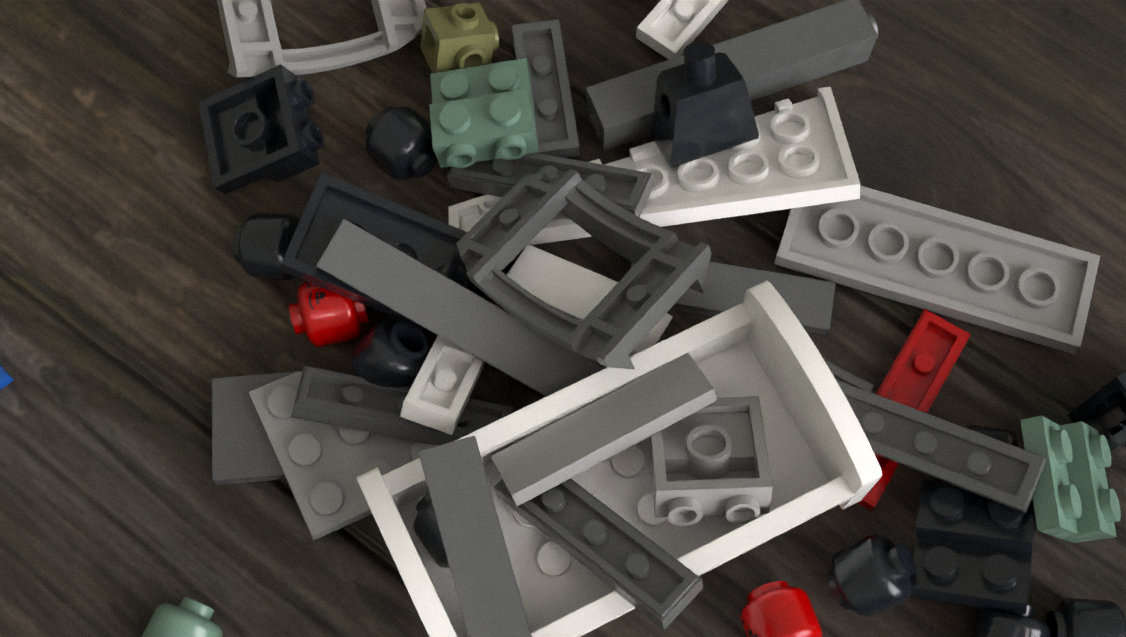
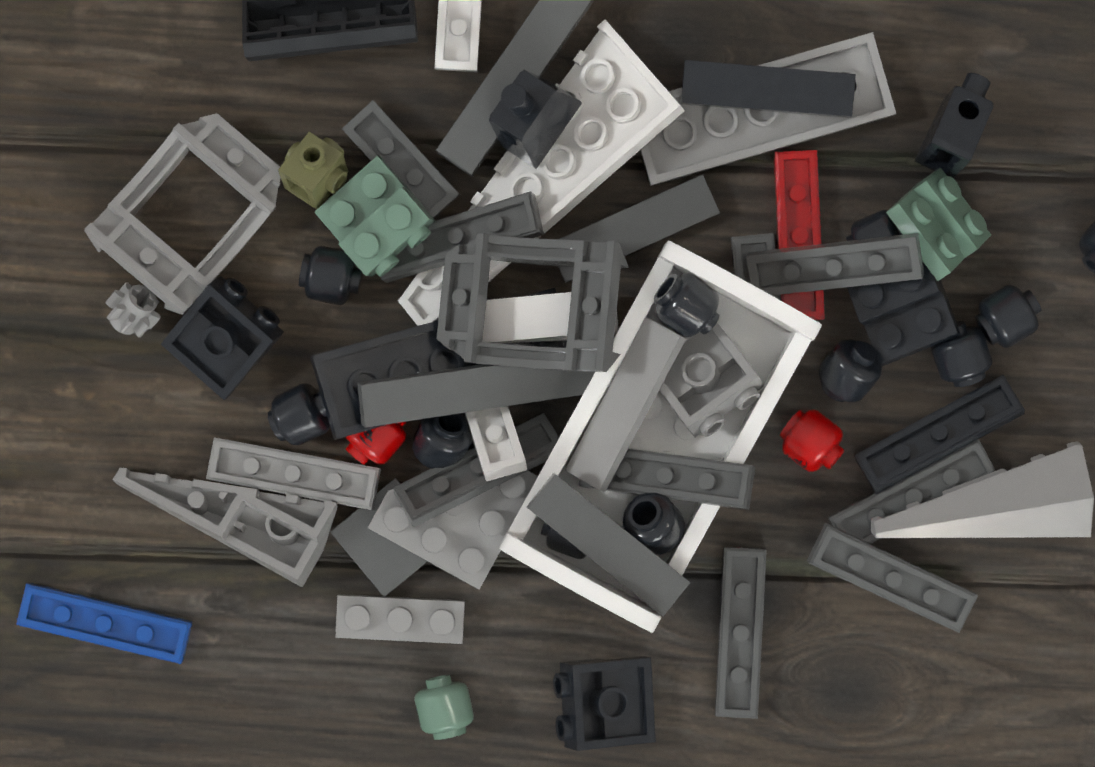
camera: 30 degrees left, 20 degrees up
none -> light grey gear [106,282,161,337]
none -> light grey wedge [113,467,338,587]
none -> light grey tile [206,437,381,510]
none -> light grey plate [335,594,465,644]
none -> black head [622,493,685,555]
none -> black head [654,273,720,337]
none -> black tile [681,60,856,118]

